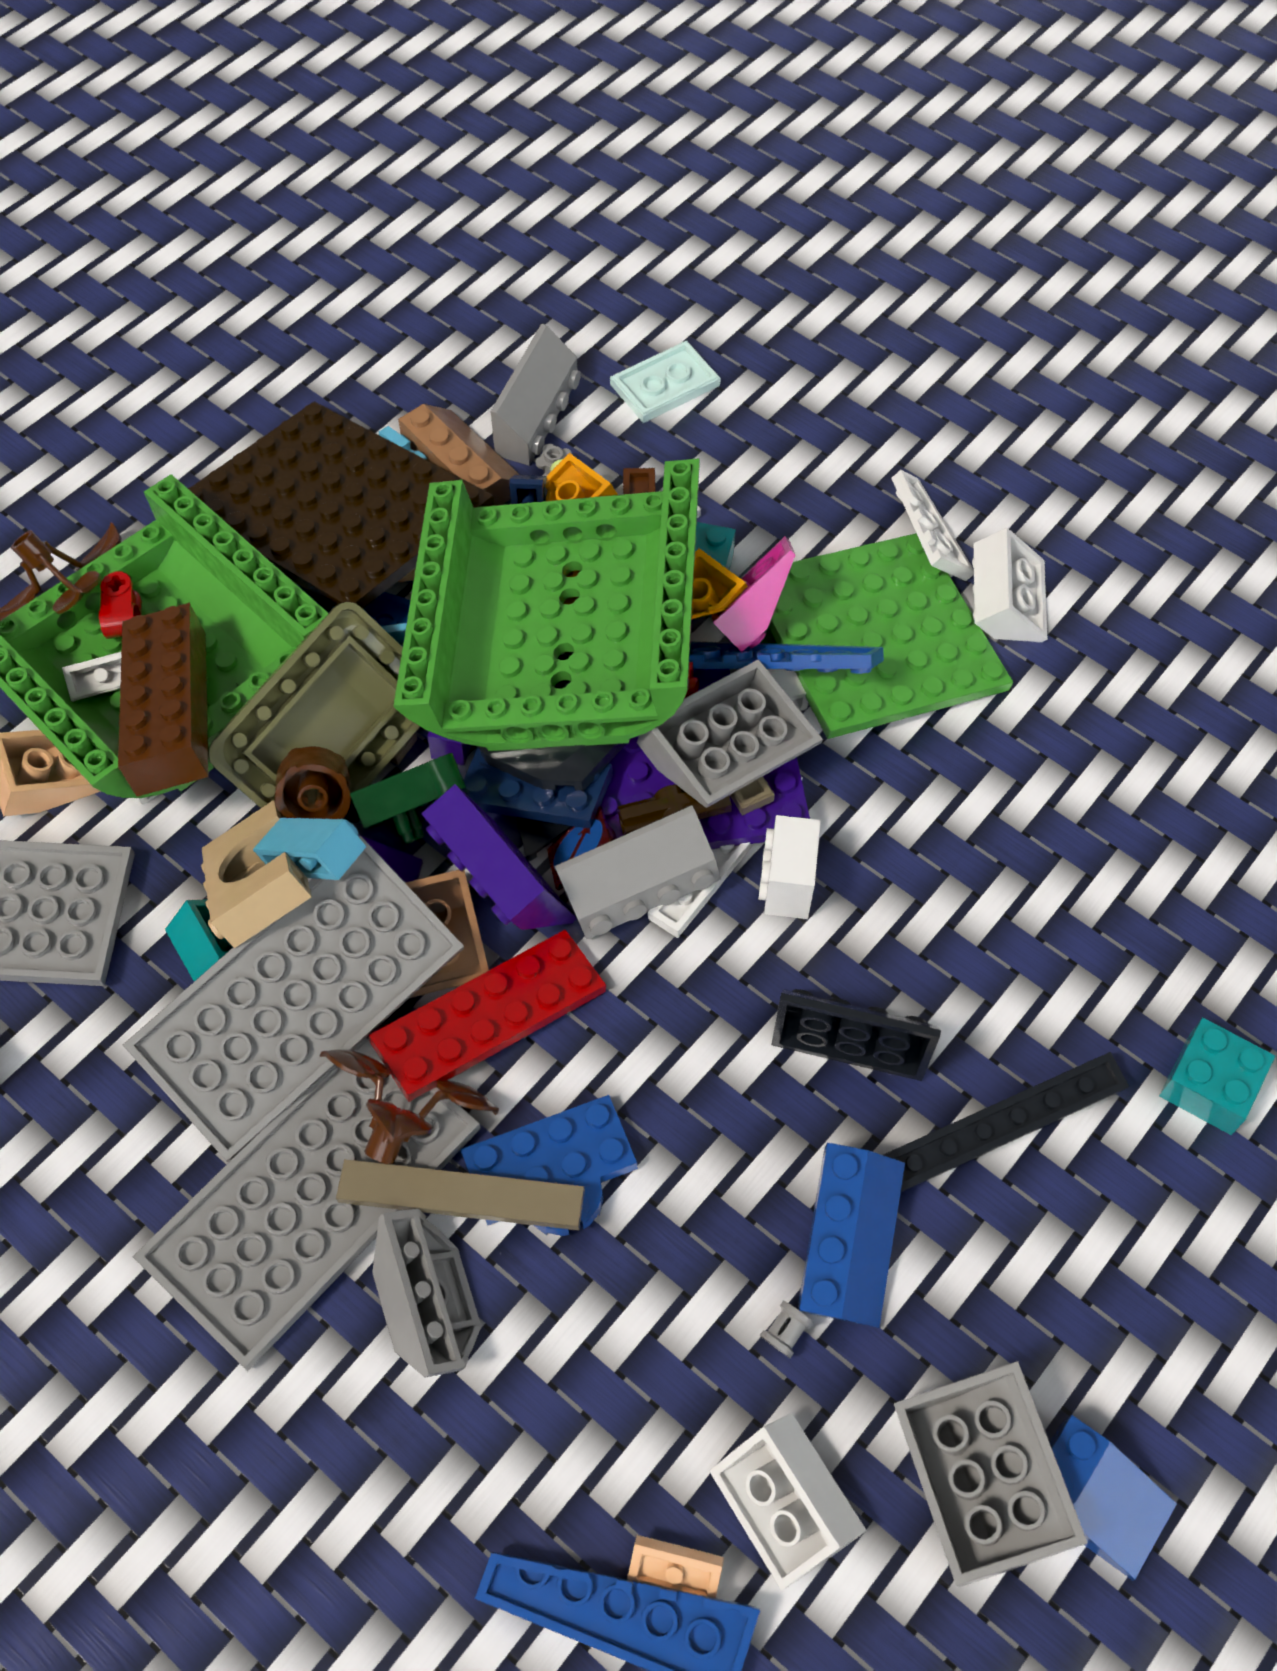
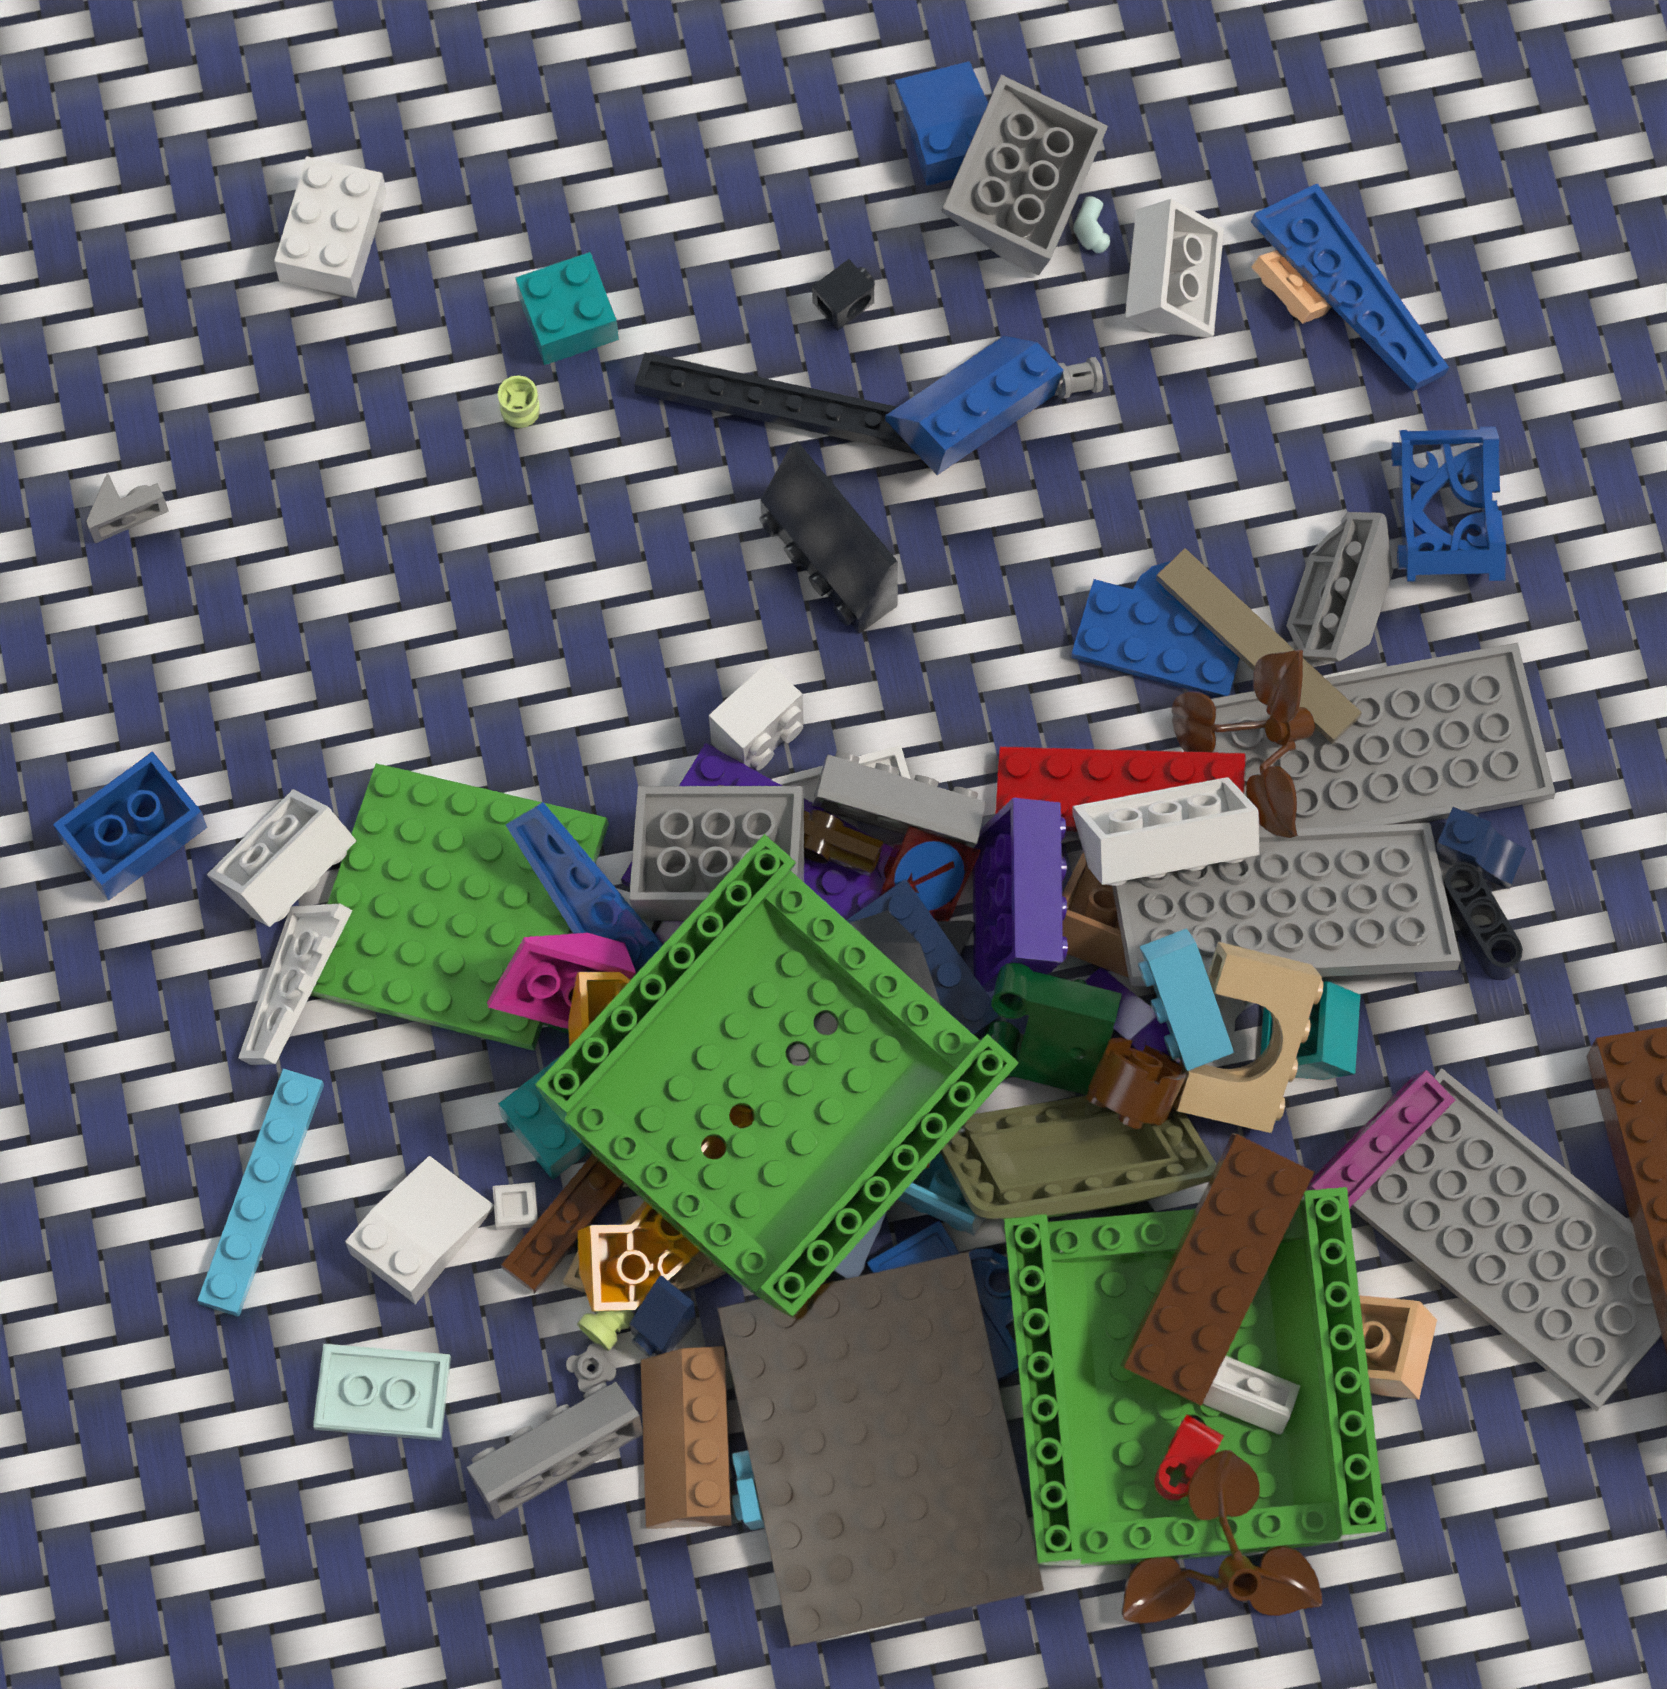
camera: 140 degrees left, 10 degrees up
none -> blue brick [53,751,208,901]
none -> medium azure plate [197,1068,324,1317]
none -> white slope [345,1156,494,1304]
none -> yellowish green wheel [498,375,540,428]
none -> black brick [812,259,875,331]
none -> white slope [1072,777,1259,886]
none -> light aqua arm [1074,196,1110,253]
none -> magenta fence [1306,1070,1455,1208]
none -> blue fence [1391,426,1506,582]
none -> dark blue arch [1436,807,1526,889]
none -> black beam [1443,862,1523,980]

